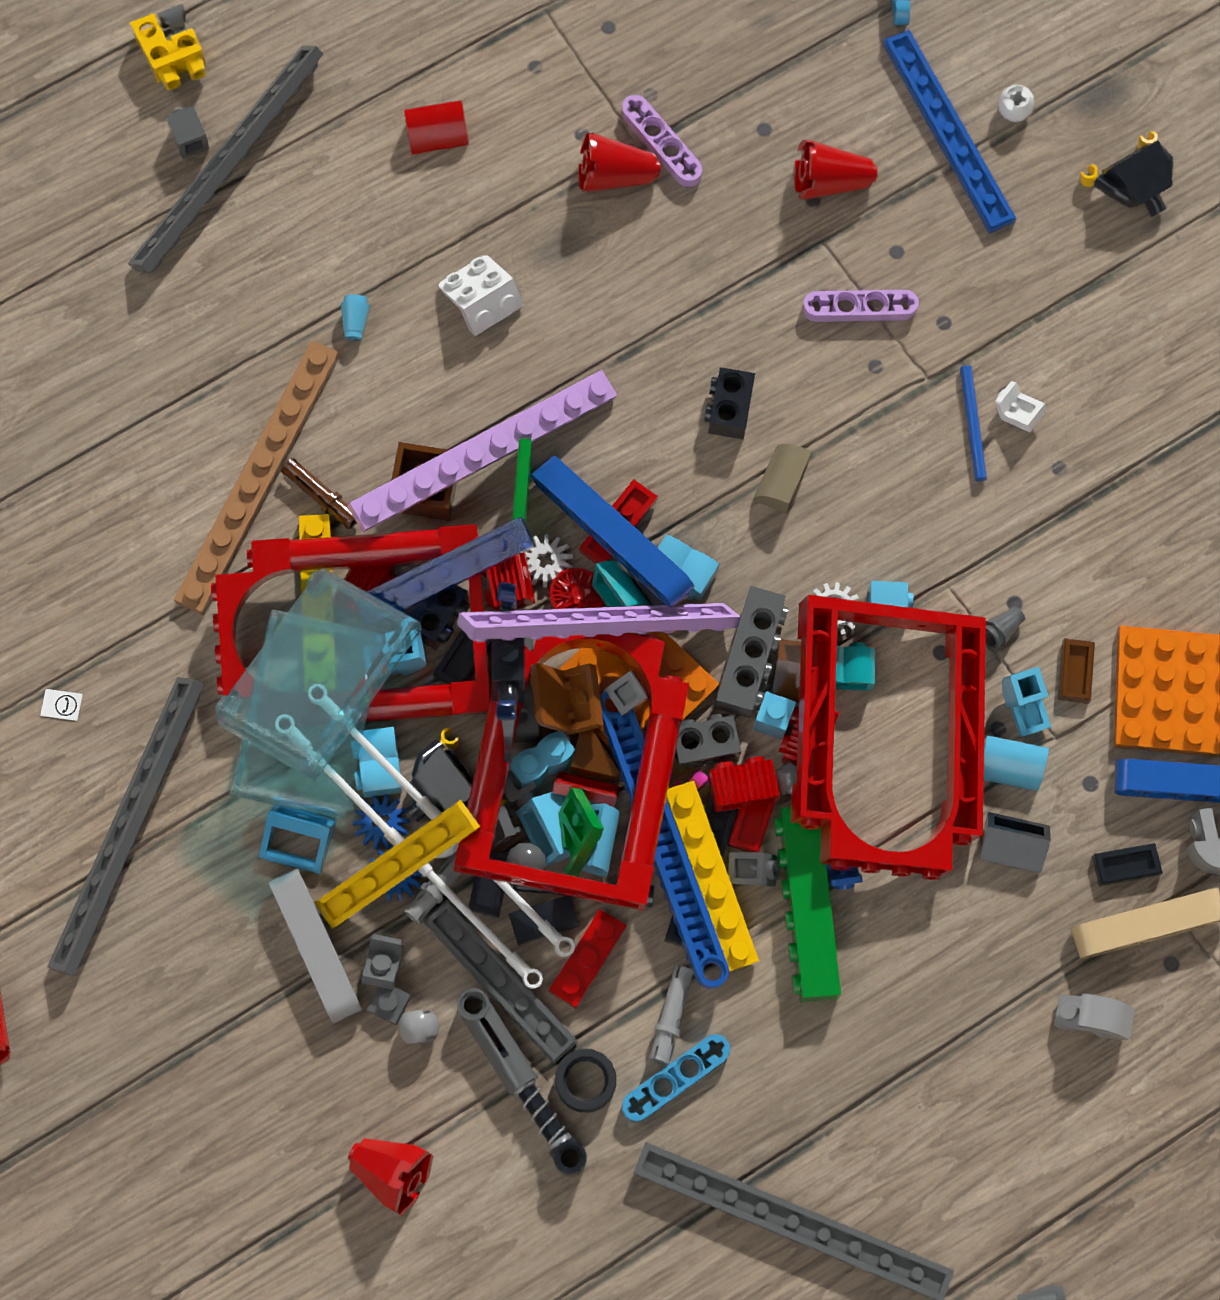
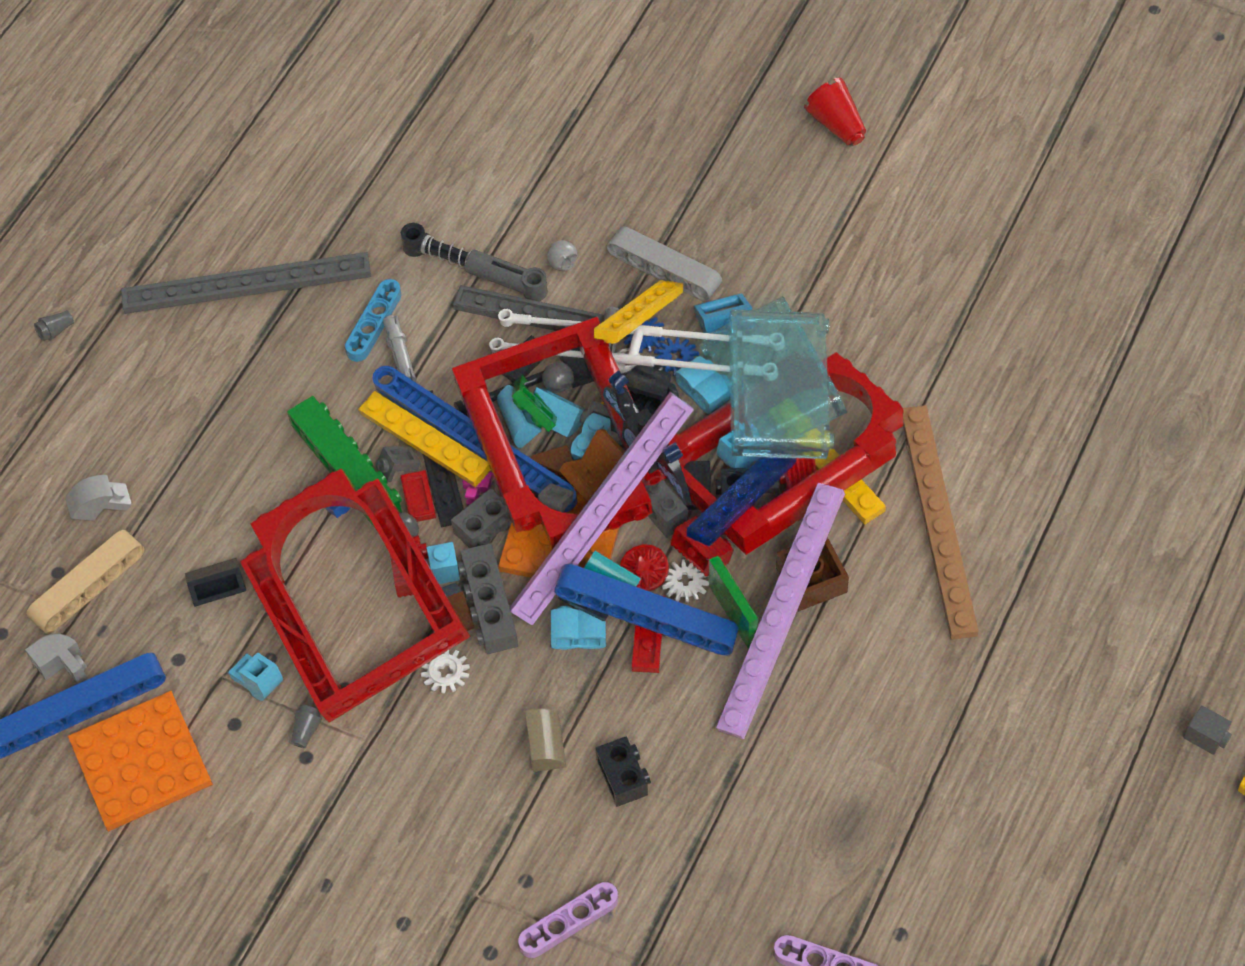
camera: 155 degrees right, 15 degrees down
white sticker [40,689,83,721] -> none
dark grey plate [47,677,204,976] -> none
dark grey plate [128,46,324,273] -> none
reddish brown pin [281,458,357,530] -> none
medium azure cone [340,294,370,341] -> none
red cone [348,1138,434,1216] -> none
dark grey bracket [361,934,403,990] -> none
dark grey plate [367,987,411,1025] -> none
red brick [404,100,469,155] -> none
white bracket [439,255,524,336] -> none
dark grey tile [492,805,522,848] -> none
red plate [549,909,627,1009] -> none
red tile [552,772,620,807] -> none
black tyre [555,1049,616,1113] -> none
red cone [578,133,661,192] -> none
red brick [708,756,780,812] -> none
teal brick [835,642,875,691] -> none
medium azure brick [867,581,914,608] -> none
blue bar [960,365,987,482] -> none
medium azure brick [984,735,1049,791] -> none
white bracket [995,381,1047,432] -> none
reddish brown tile [1058,638,1095,704] -> none
black tile [1092,843,1163,887] -> none

